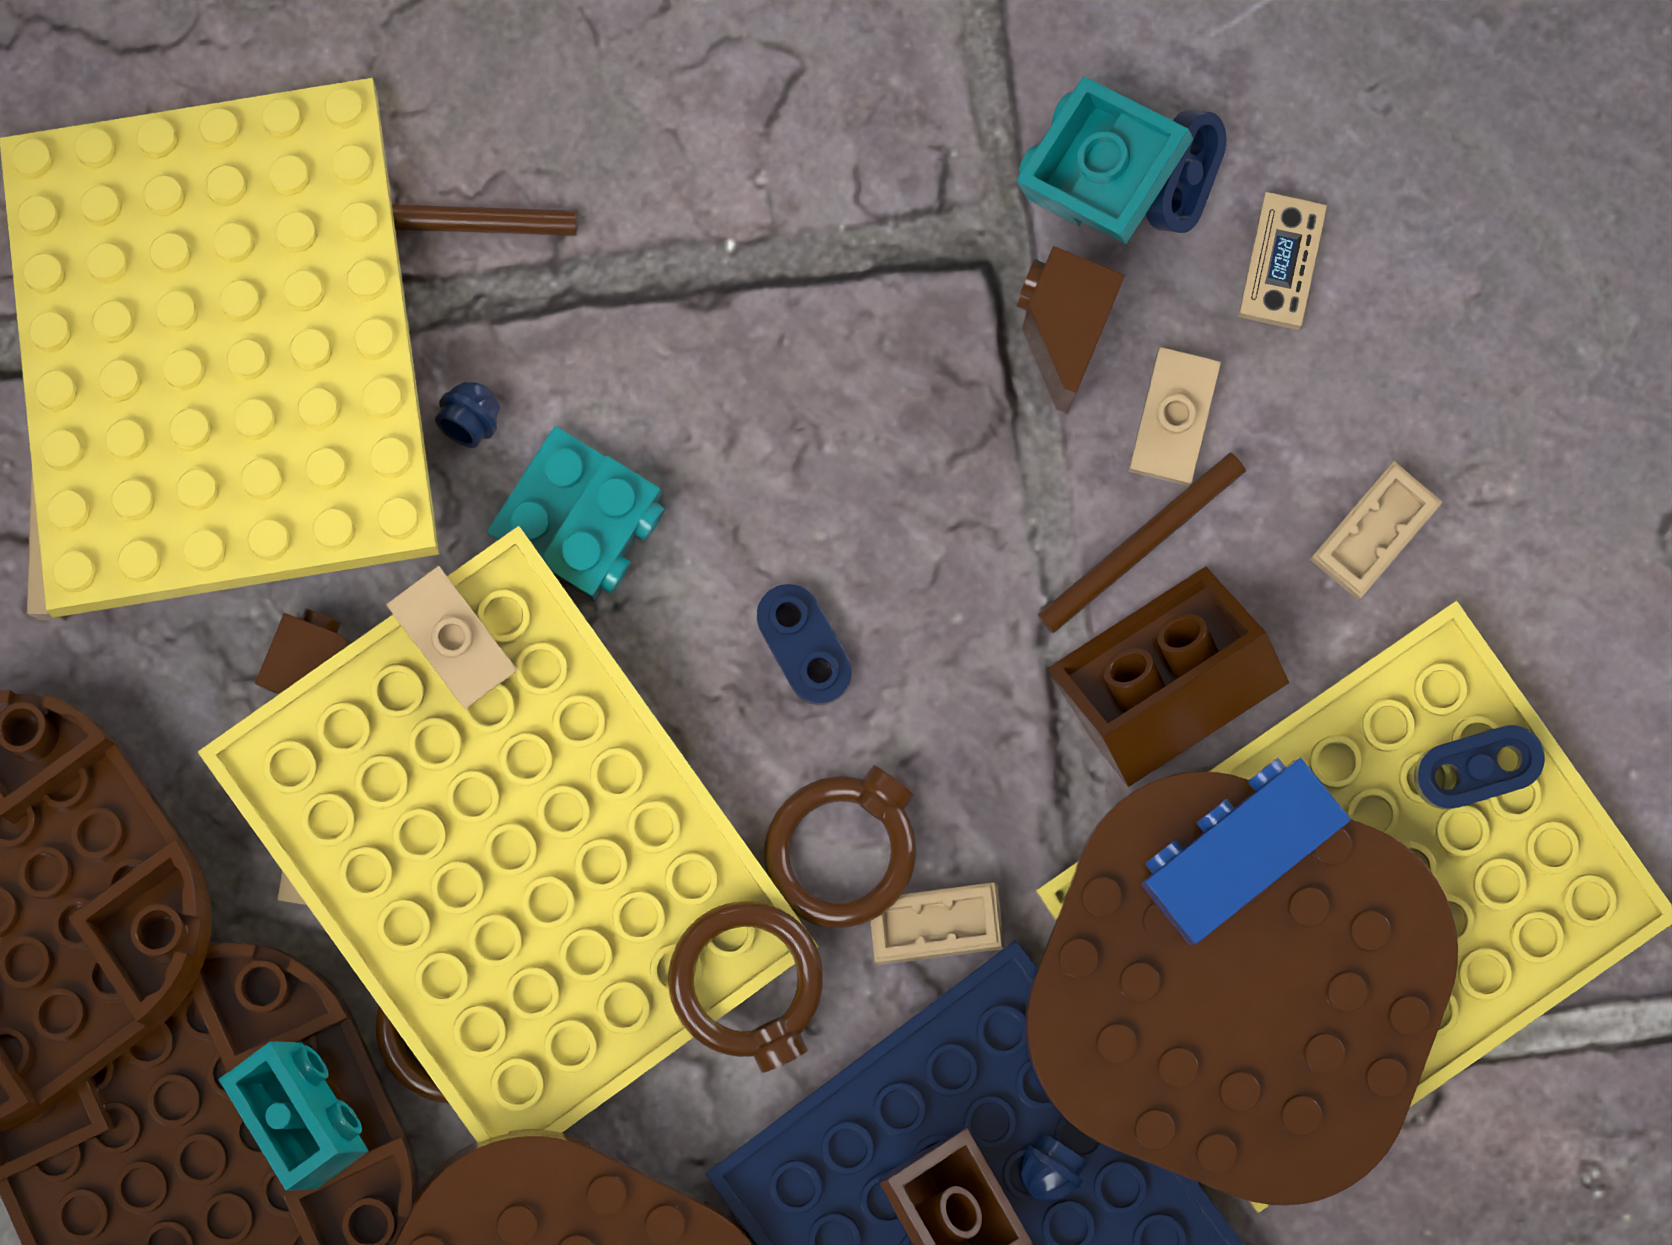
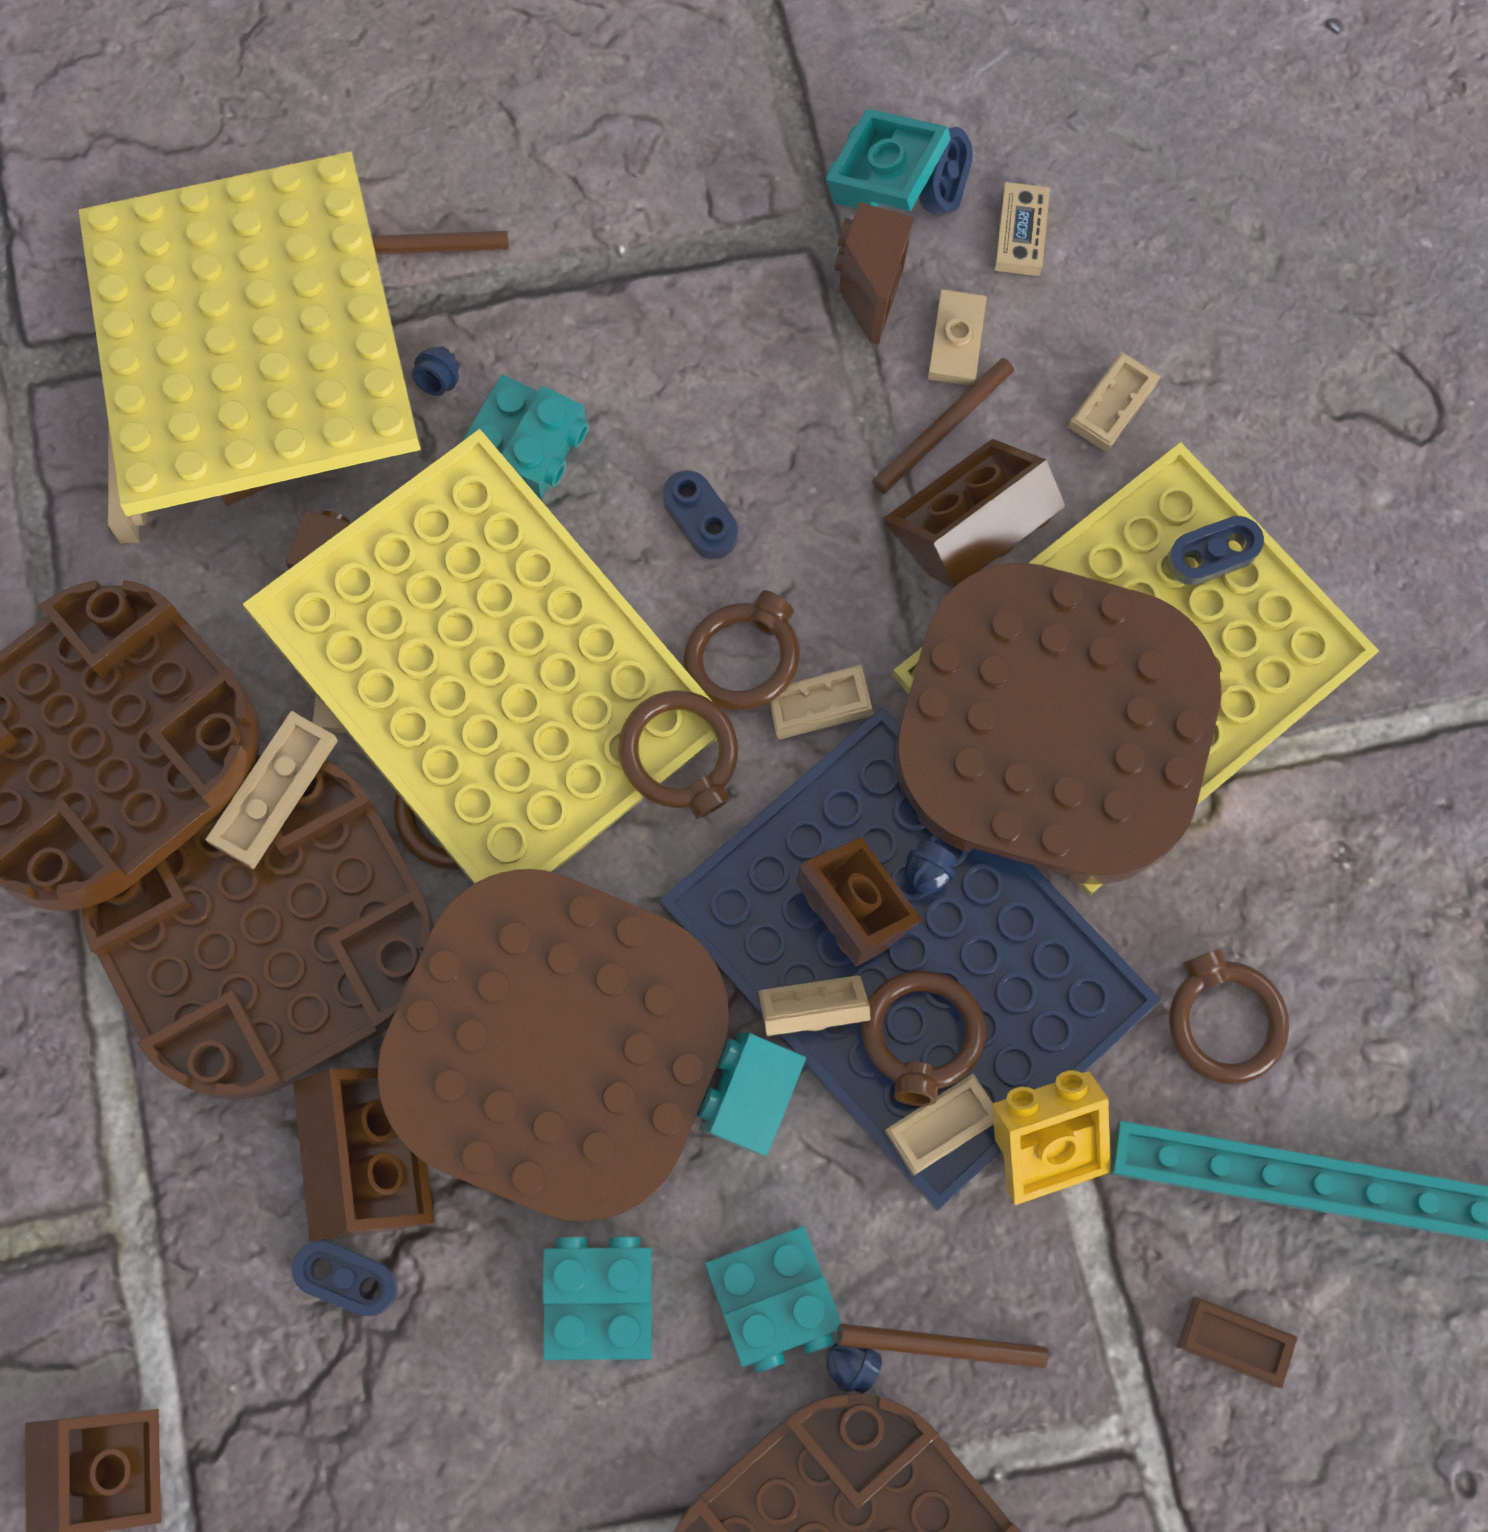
camera: 10 degrees left, 10 degrees down
teal brick [219,1042,369,1191] -> none
tan plate [386,566,517,709] -> none
blue brick [1140,757,1351,945] -> none
none -> tan plate [205,711,338,870]

